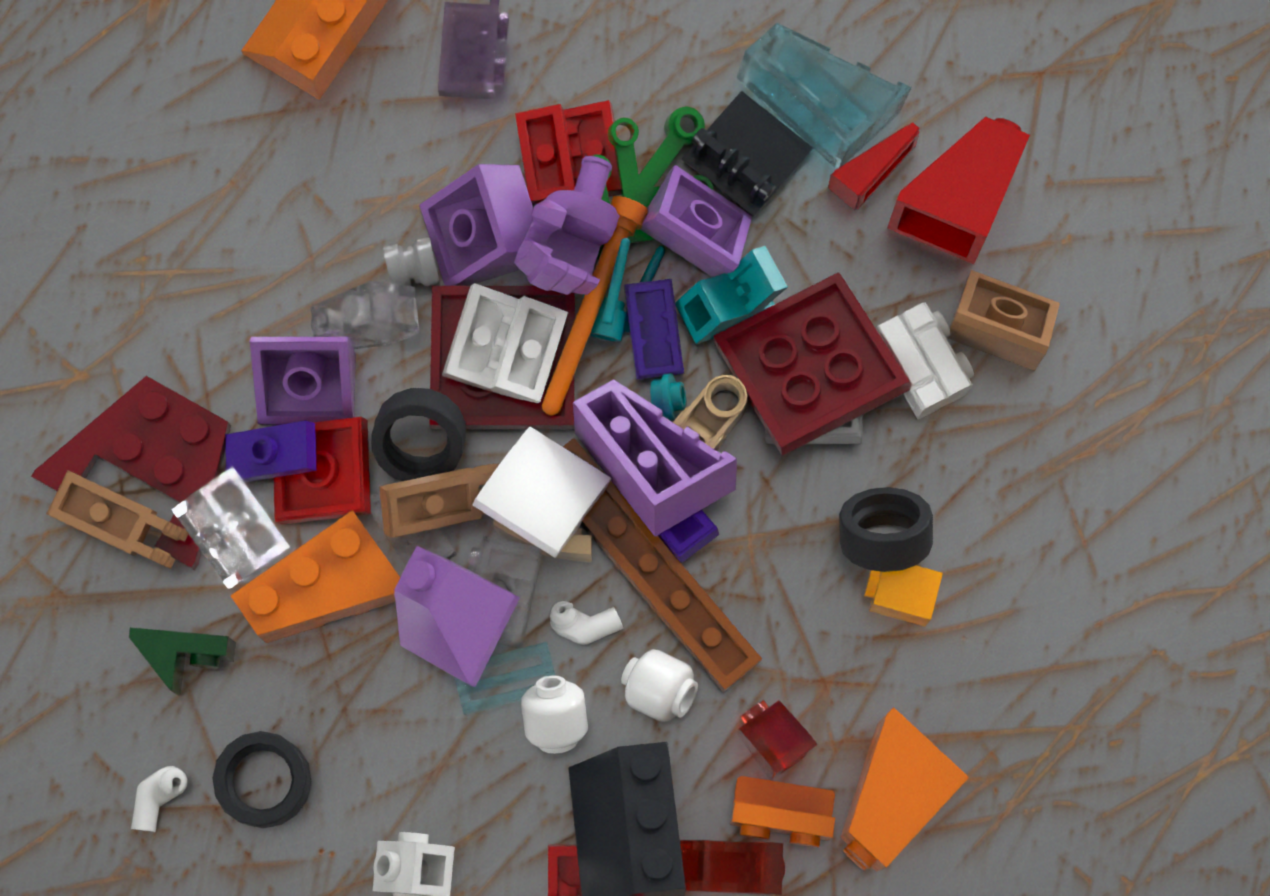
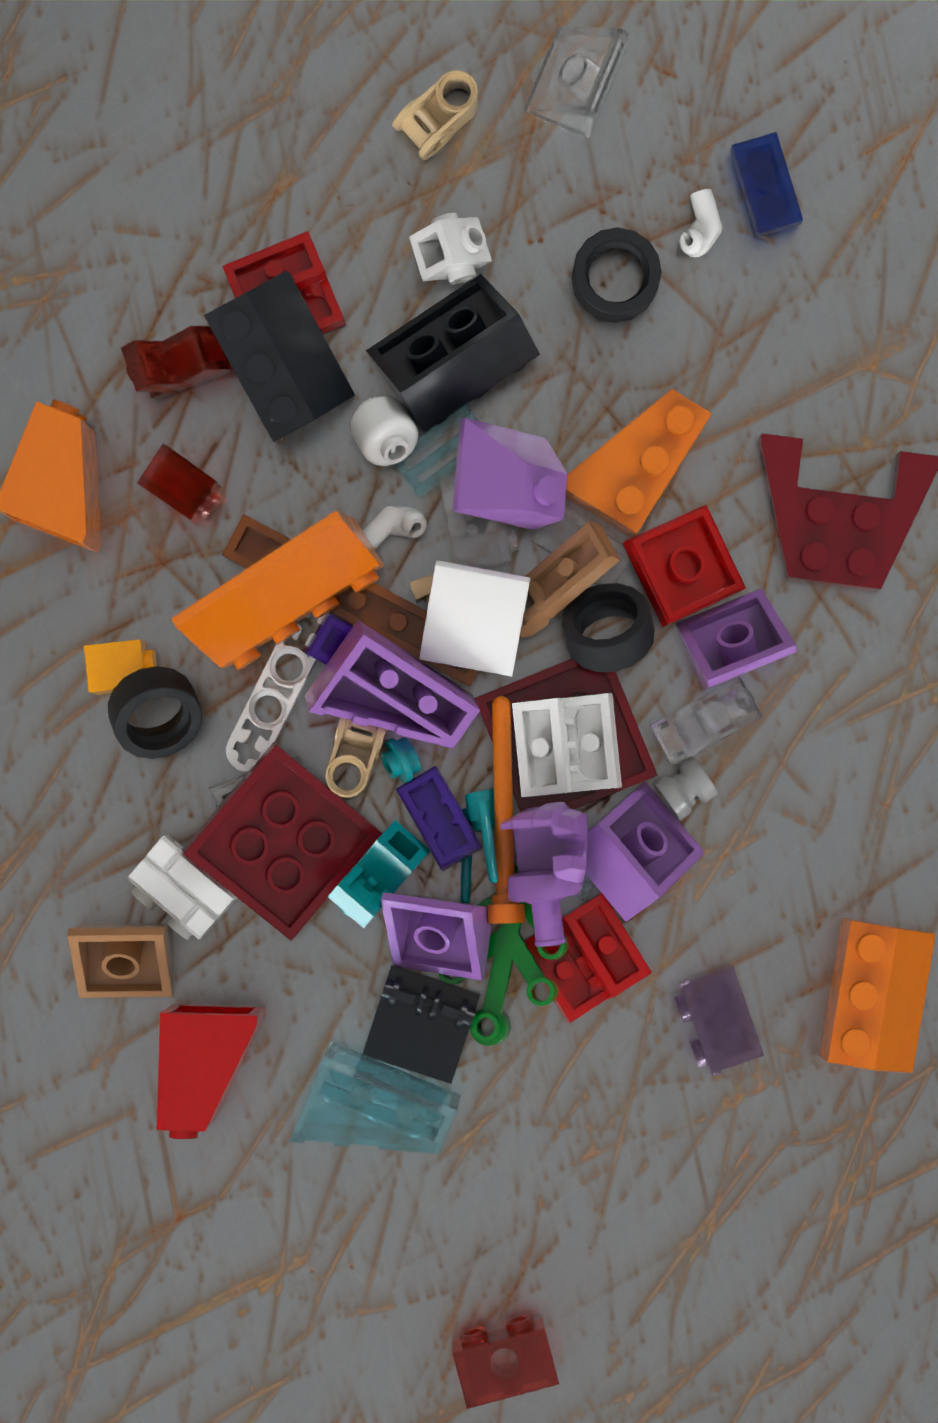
camera: 160 degrees right, 10 degrees up
medium nougat hinge [46,470,189,569] -> none
dark green slope [129,627,236,696] -> none
clear brick [172,467,290,589] -> none
dark purple plate [225,420,317,484] -> none
white head [621,649,698,722] -> none
orange bracket [730,776,835,848] -> none
red slope [828,122,920,211] -> none
none -> orange slope [171,510,385,670]
none -> white beam [226,613,326,772]
none -> black slope [366,274,540,432]
none -> clear blue plate [730,132,803,238]

